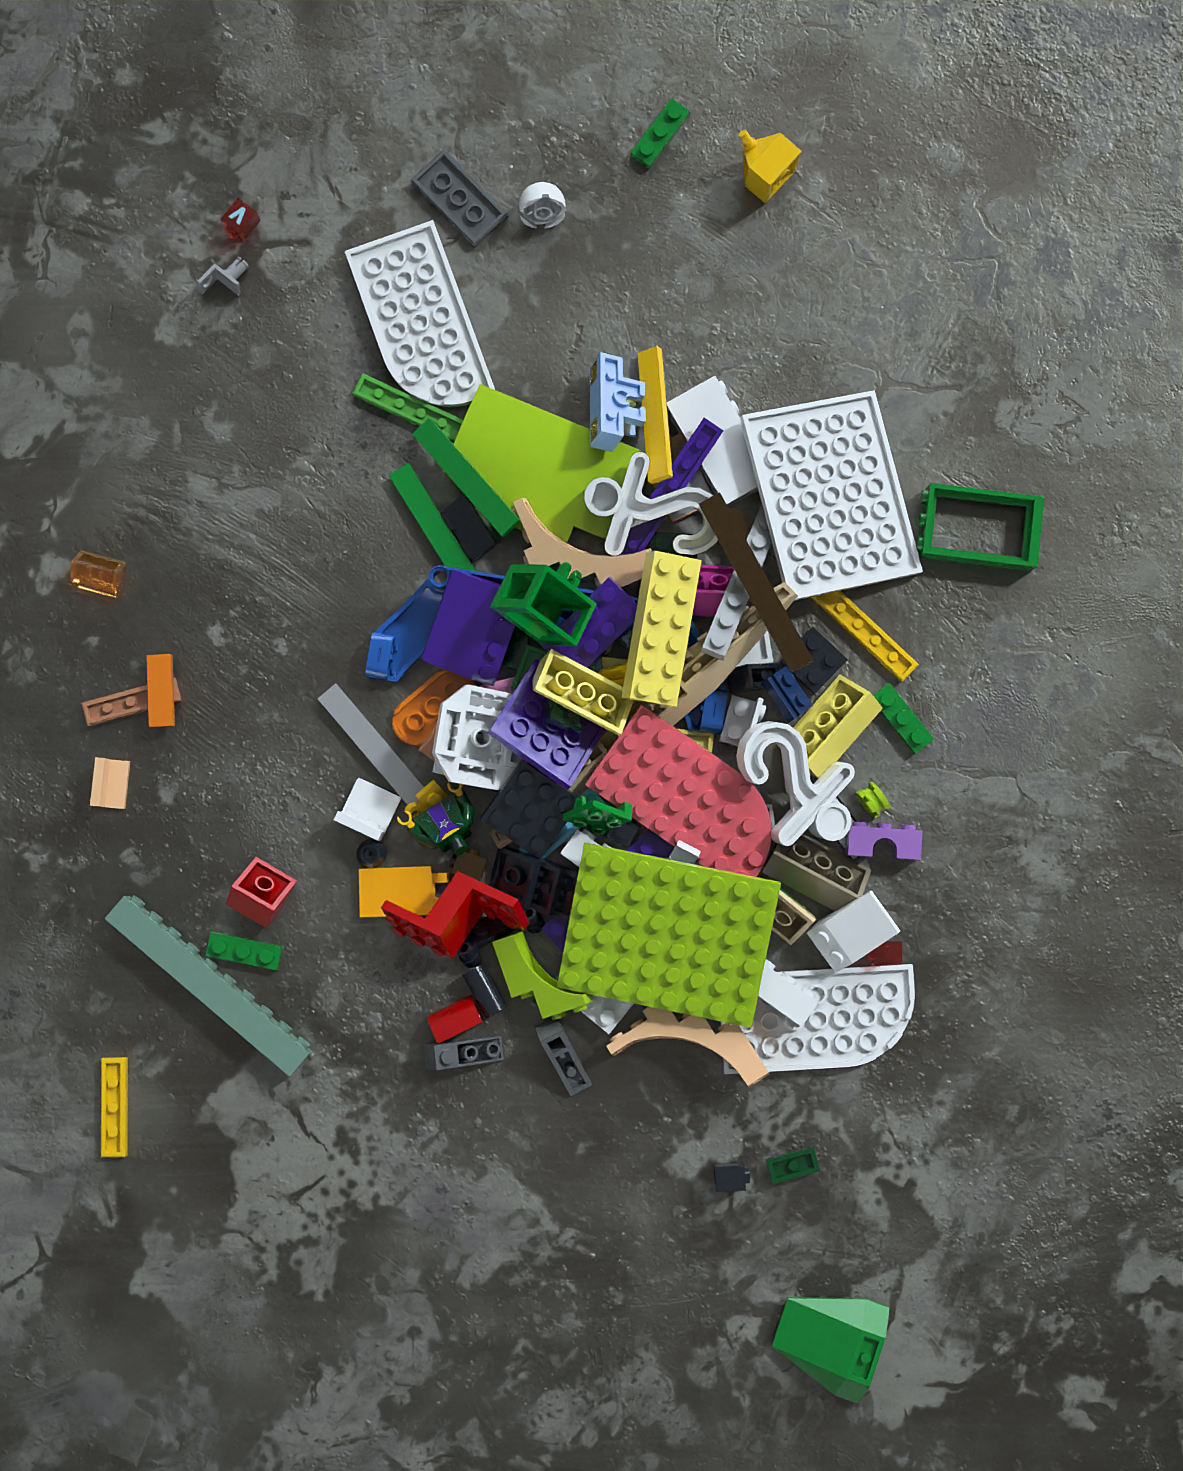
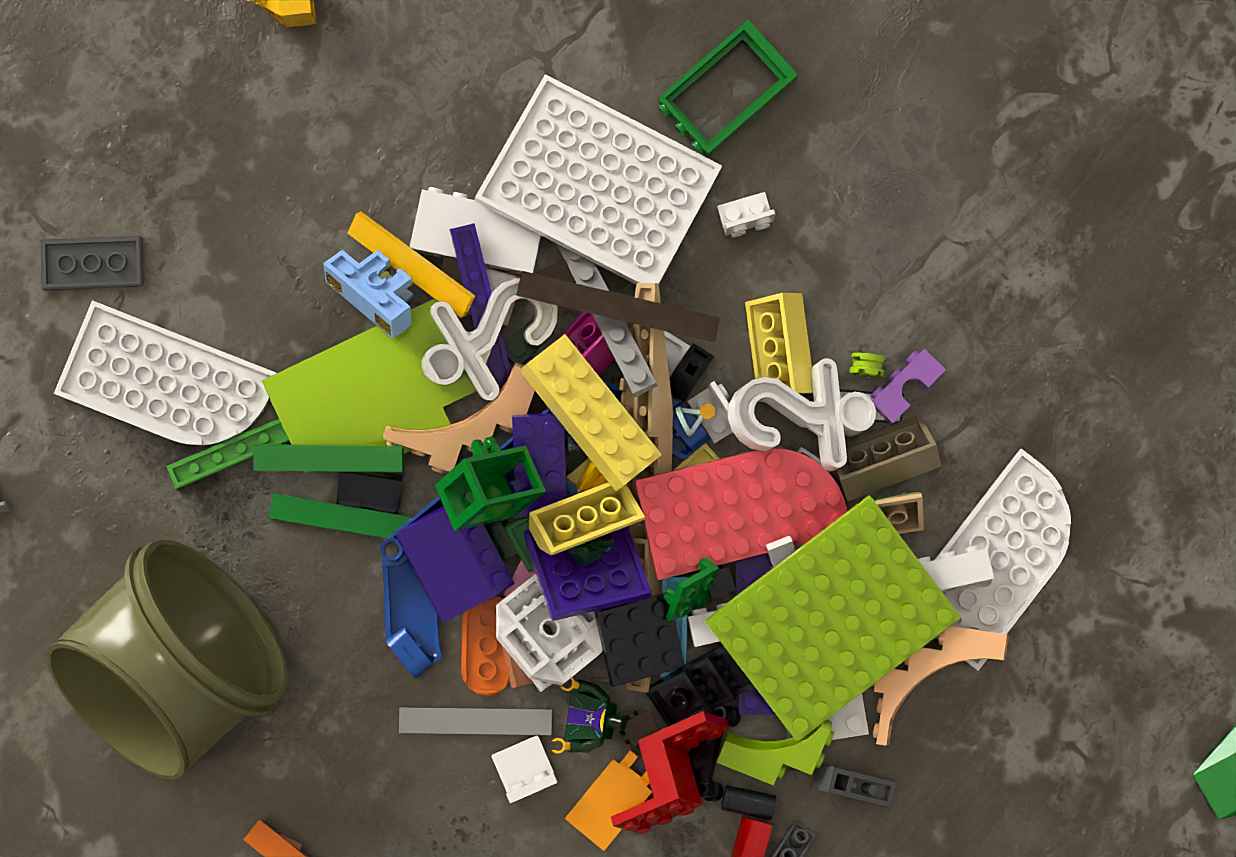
camera: 50 degrees left, 0 degrees up
clear orange brick [71,550,127,598] -> none
black plate [356,839,387,868] -> none
yellow plate [405,779,448,822] -> none
white cylinder [519,182,566,229] -> none
green plate [631,98,690,169] -> none
black brick [713,1162,750,1192] -> none
dark blue plate [762,666,813,723] -> none
dark green plate [766,1146,820,1184] -> none
black plate [780,627,848,694] -> none
white slope [807,891,900,973] -> none
yellow tile [811,591,919,682] -> none
clear red bracket [867,941,902,966] -> none
green plate [873,683,934,754] -> none
none -> olive piece [46,540,288,780]
none -> light aqua piece [675,403,716,437]
none -> white bracket [717,192,776,238]

